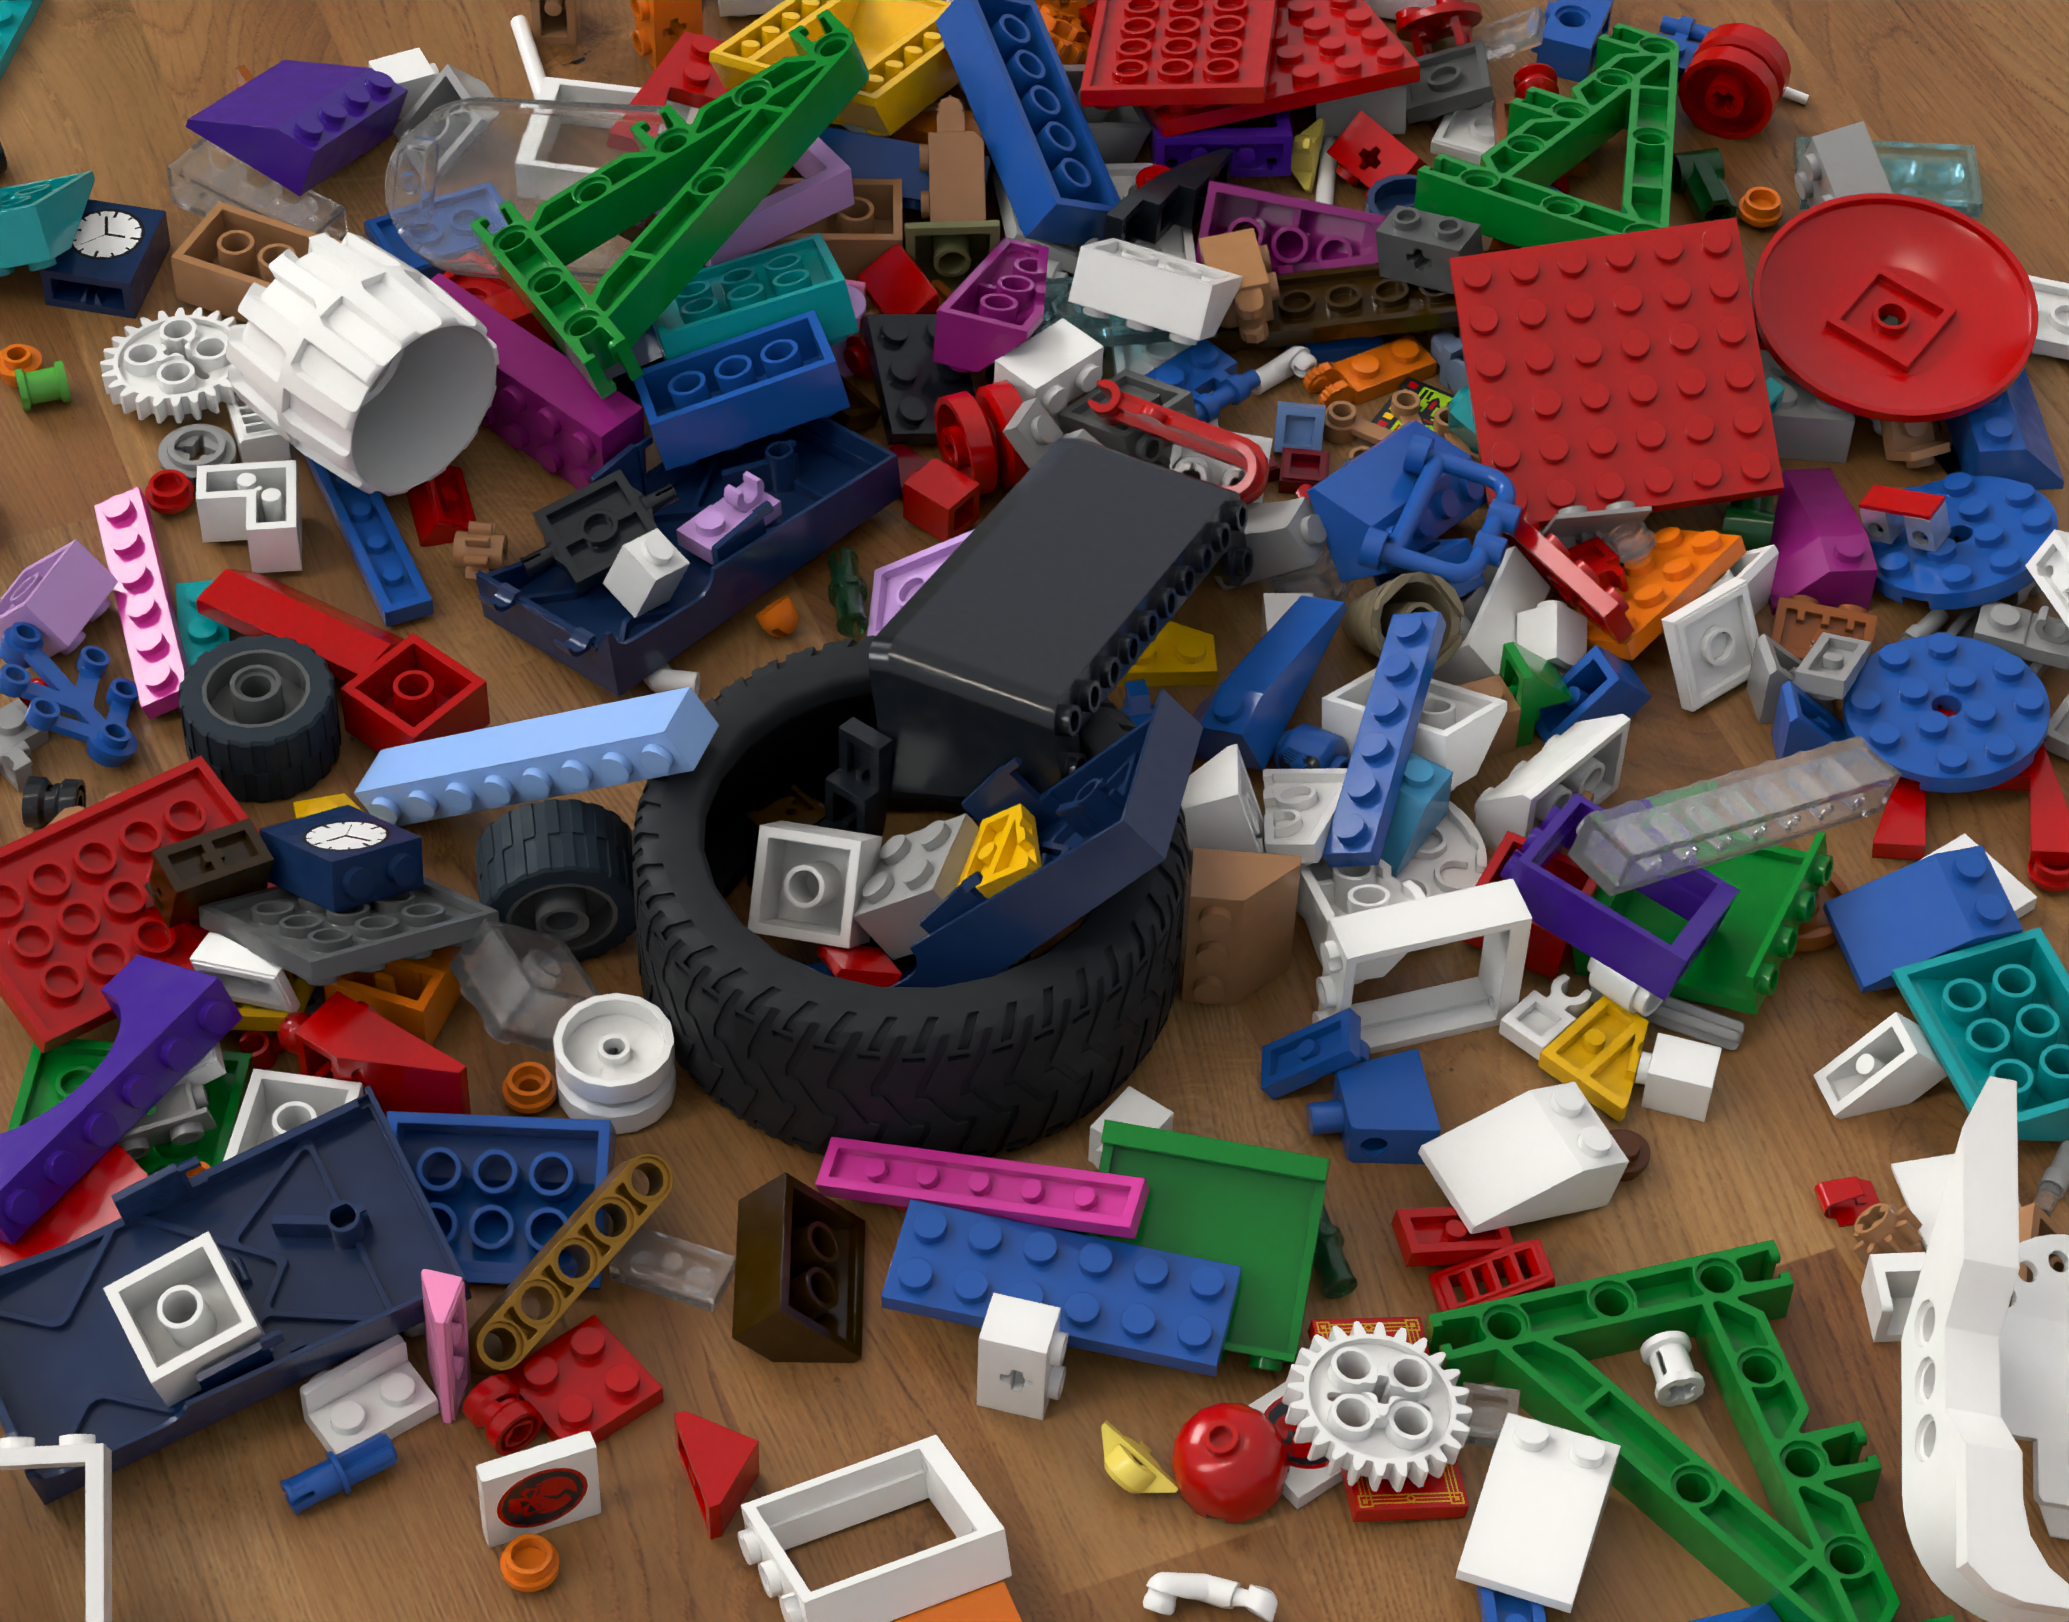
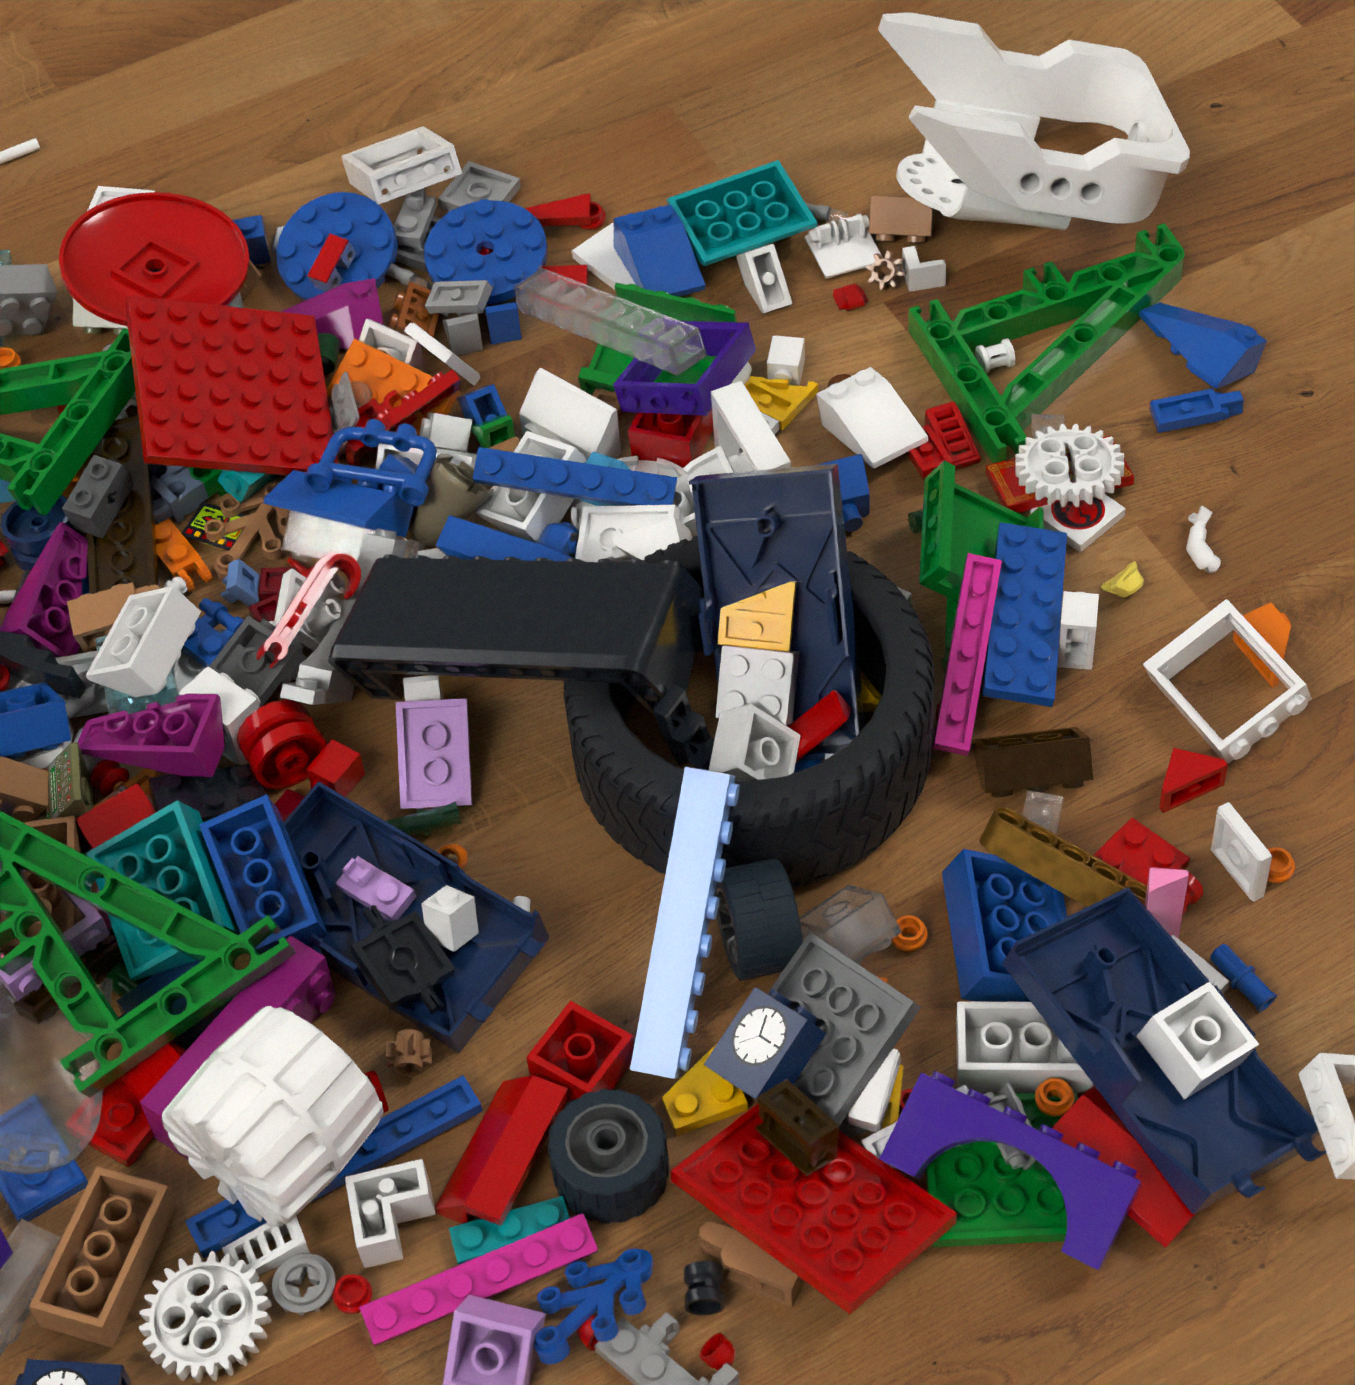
camera: 90 degrees left, 5 degrees up
red slope [278,990,471,1118] -> none
white wheel [553,993,676,1134] -> none
red cylinder [1172,1403,1290,1523] -> none
white slope [1455,1412,1621,1613] -> none

